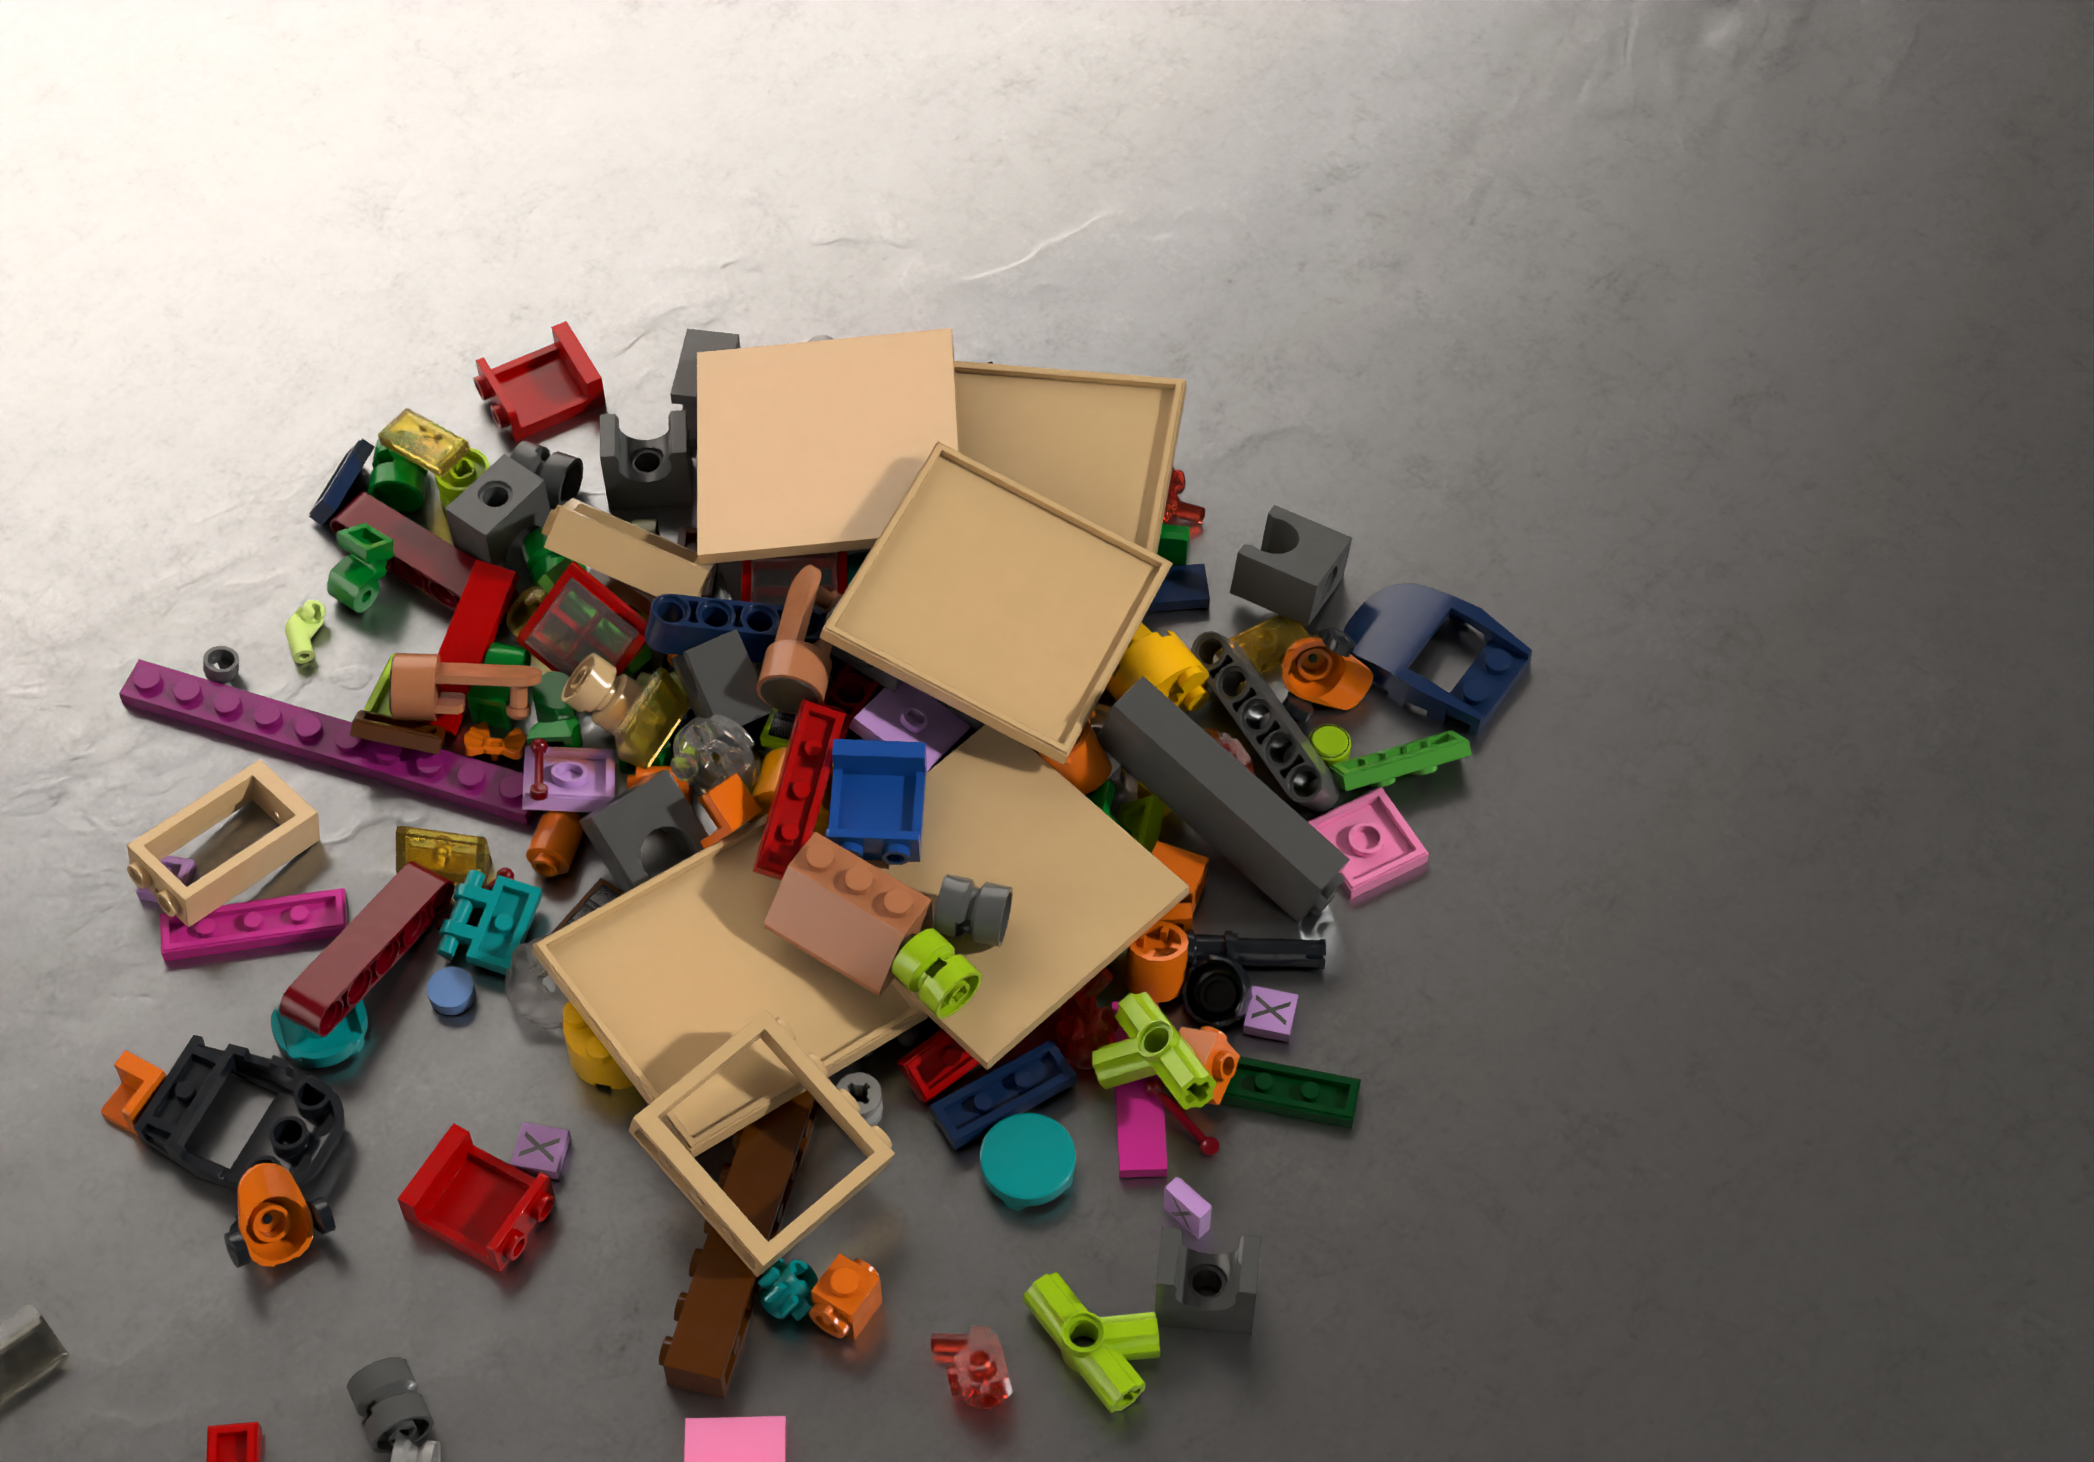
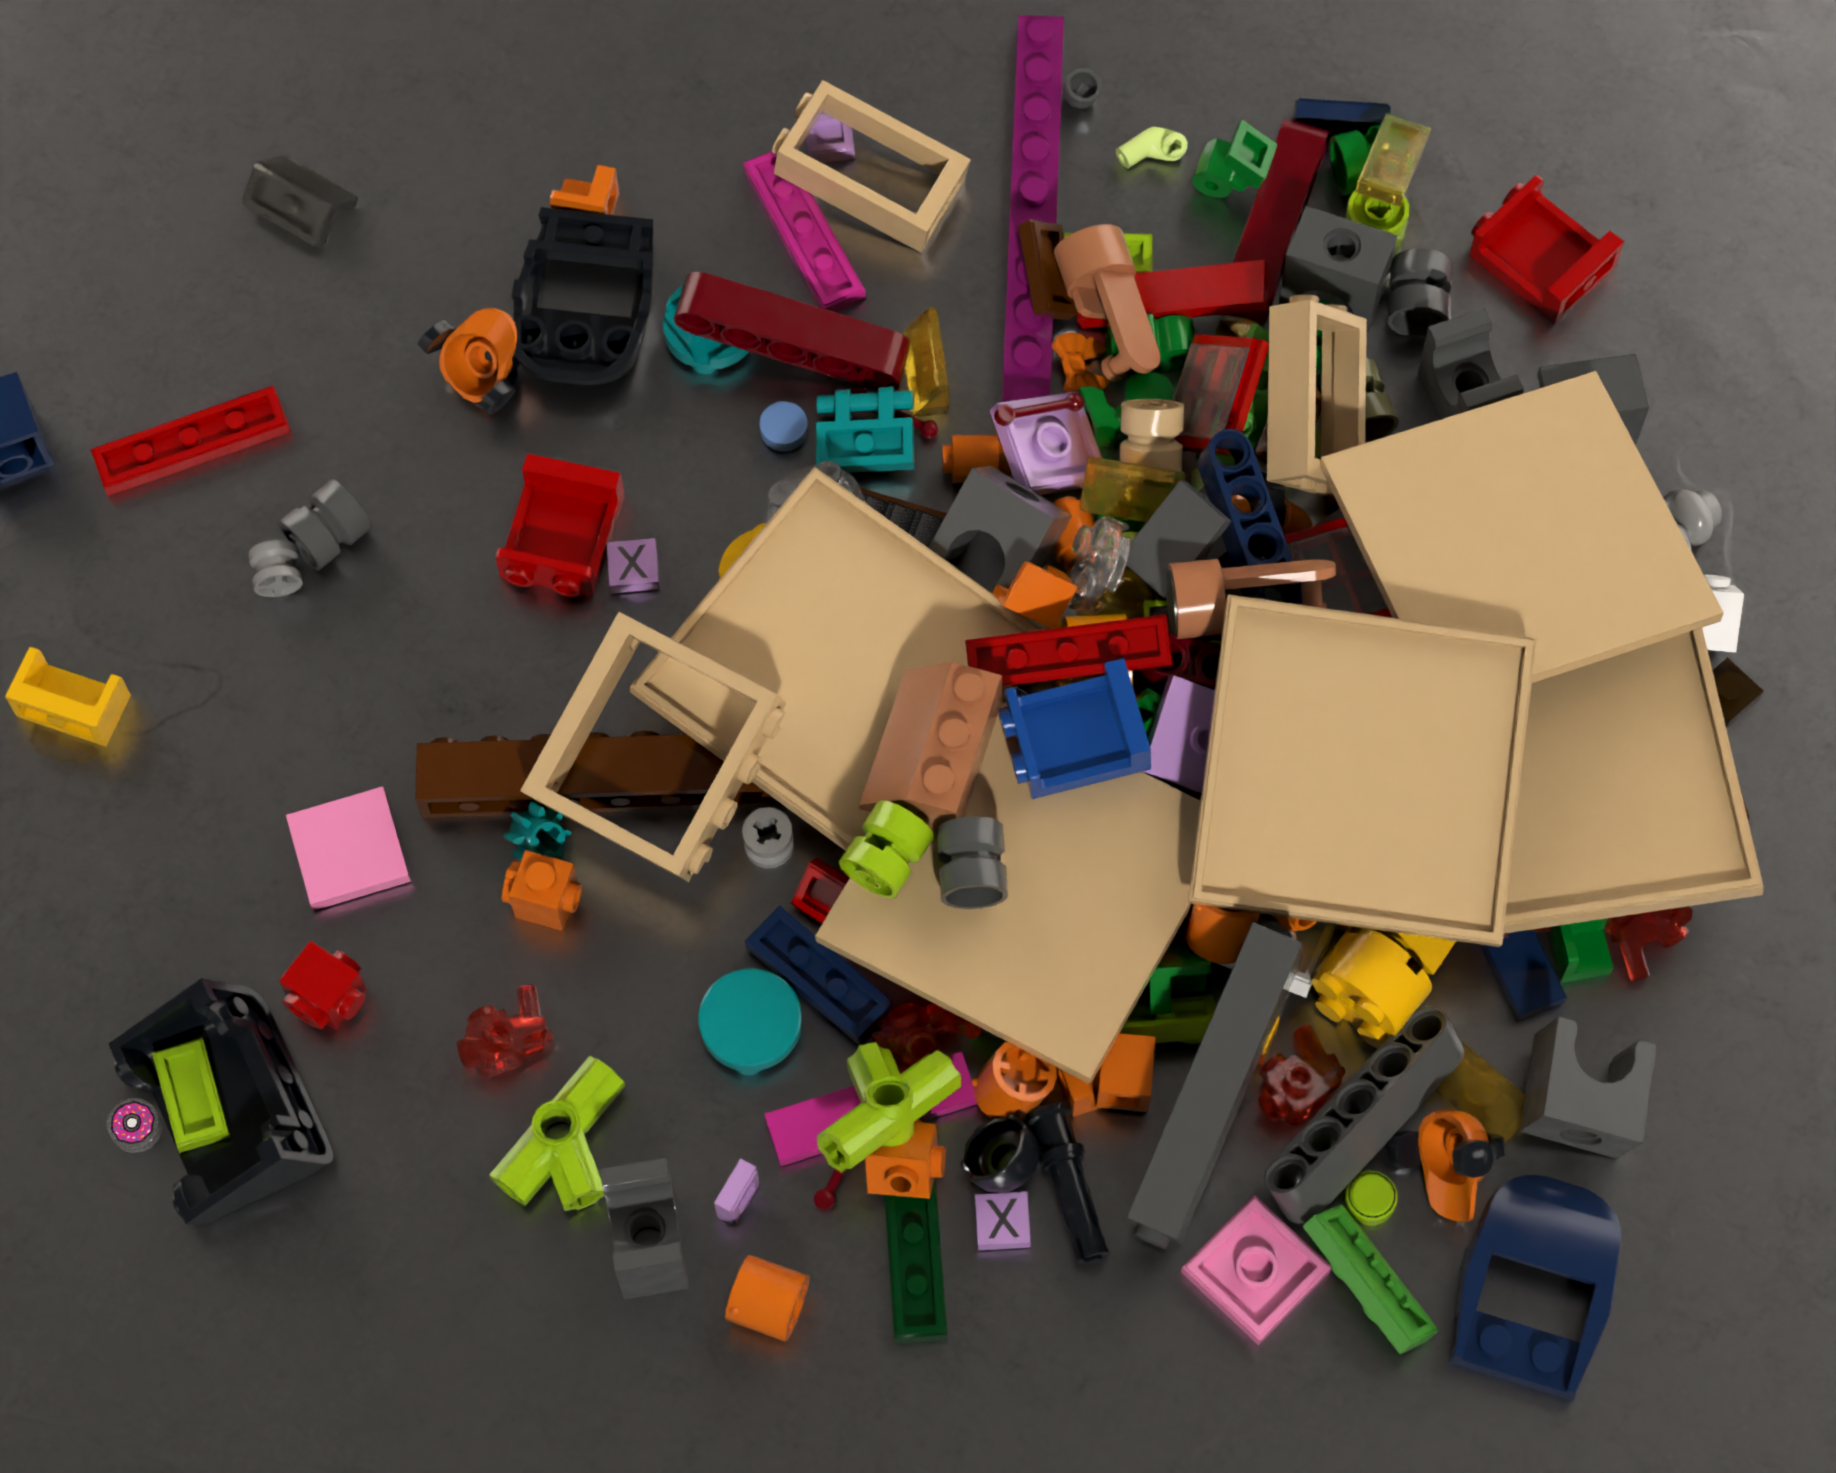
camera: 75 degrees right, 10 degrees up
none -> orange piece [725,1254,810,1342]

